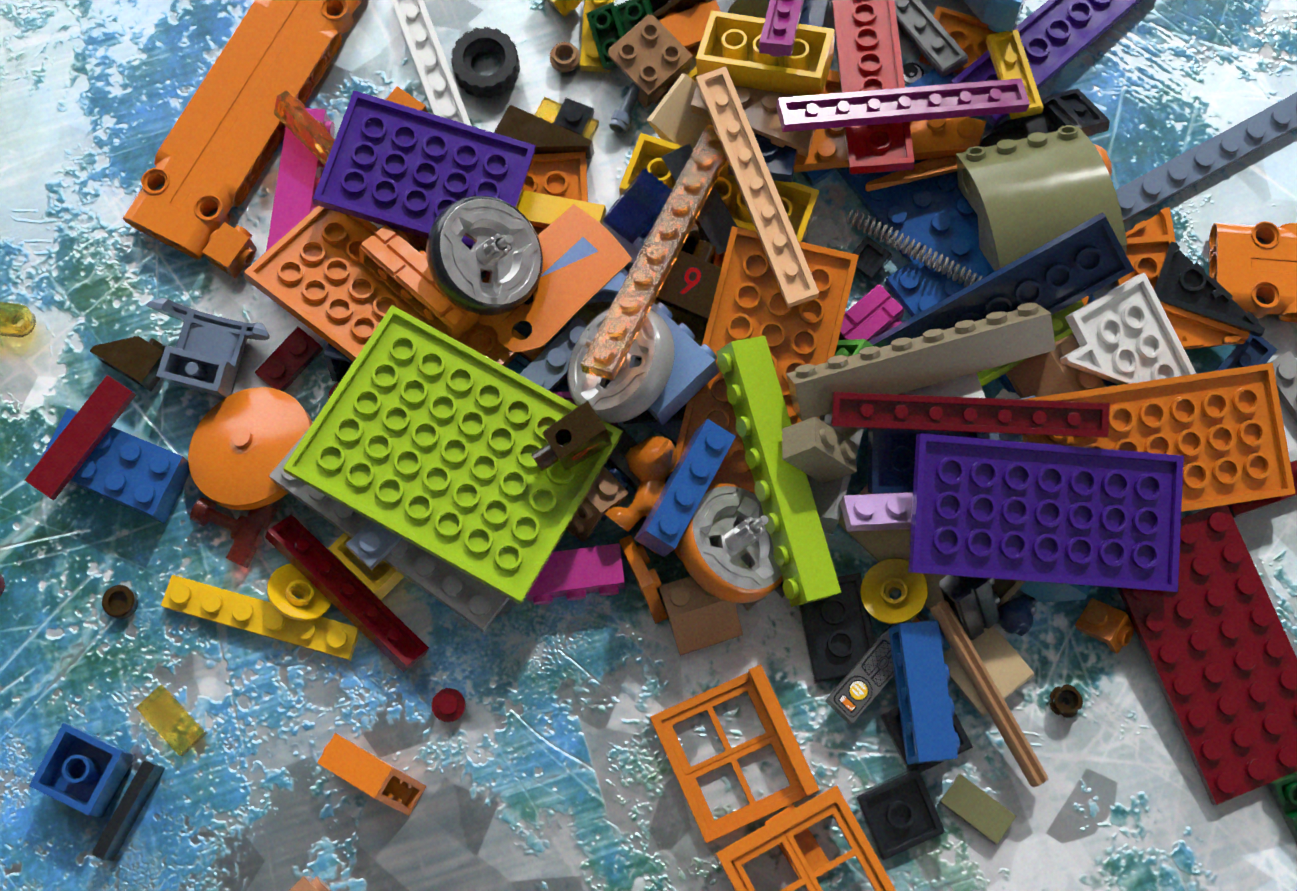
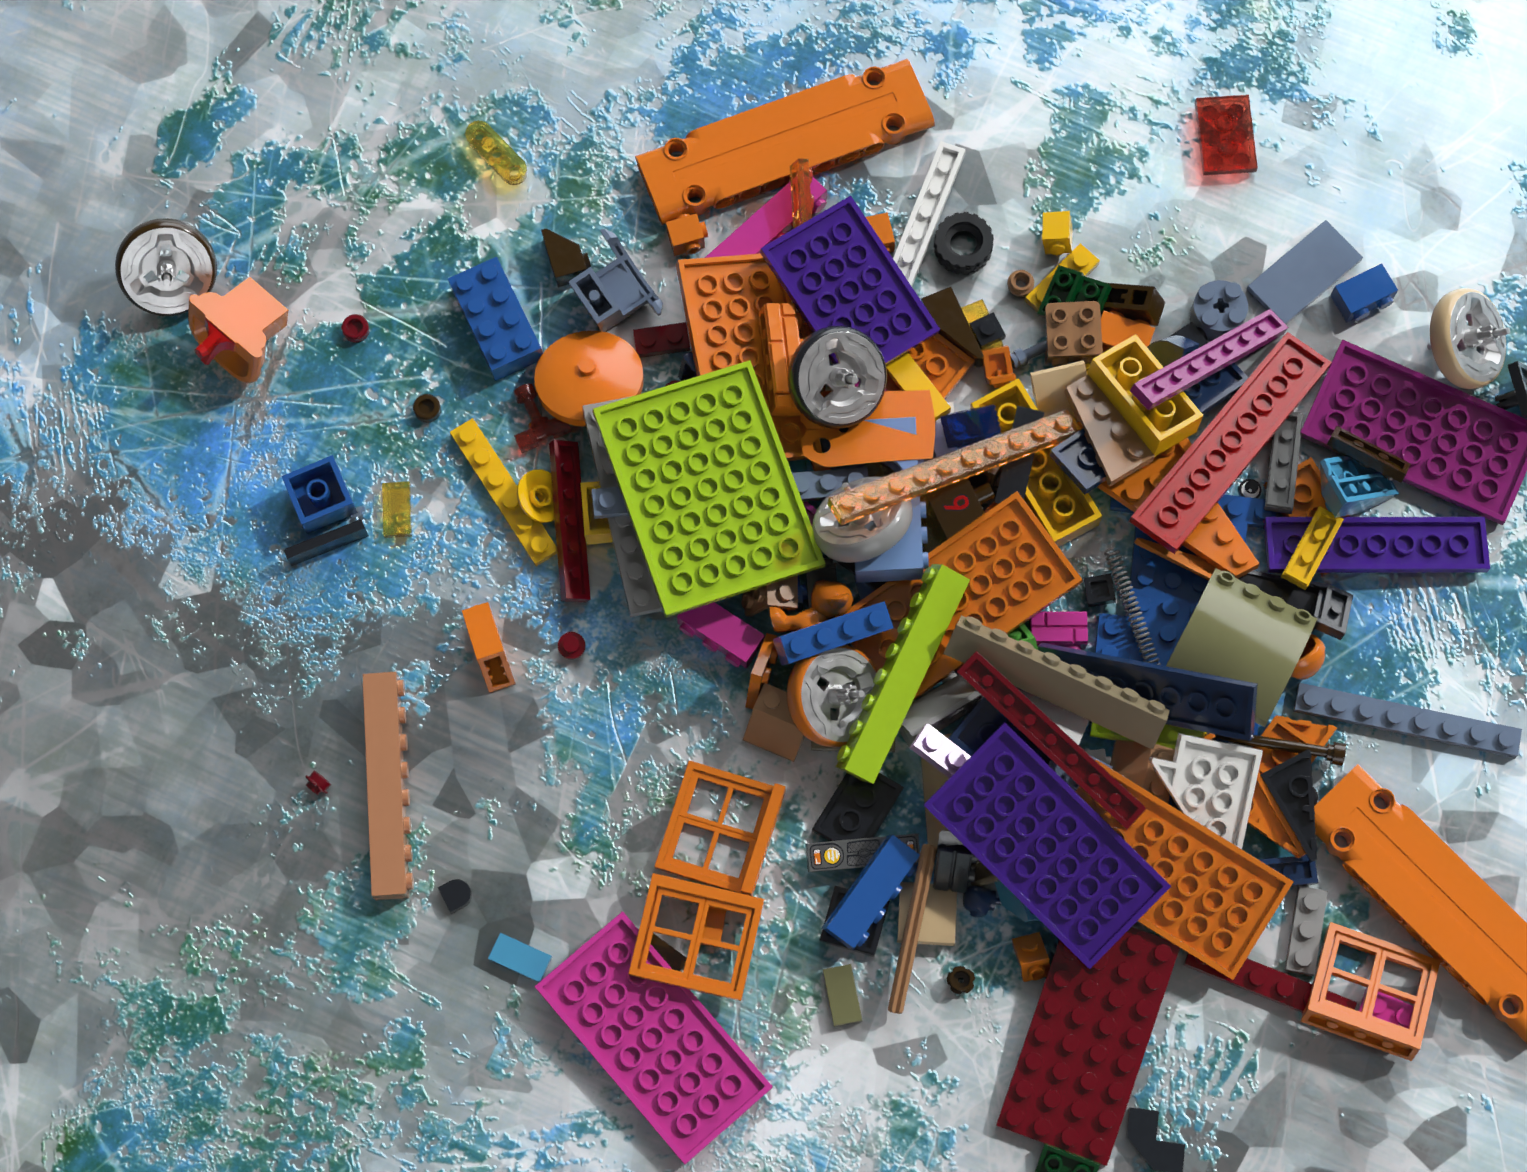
camera: 40 degrees right, 0 degrees up
dark red tile [24,375,136,501] -> none
dark brown torso [531,400,612,471] -> none
light nougat plate [696,66,819,308] -> none
plate [776,78,1030,132] -> none
dark tan brick [782,417,857,484] -> none
black tile [854,767,945,860] -> none
yellow dish [861,558,928,624] -> none
none -> orange bracket [981,345,1016,388]
none -> dark brown piece [1208,733,1346,766]

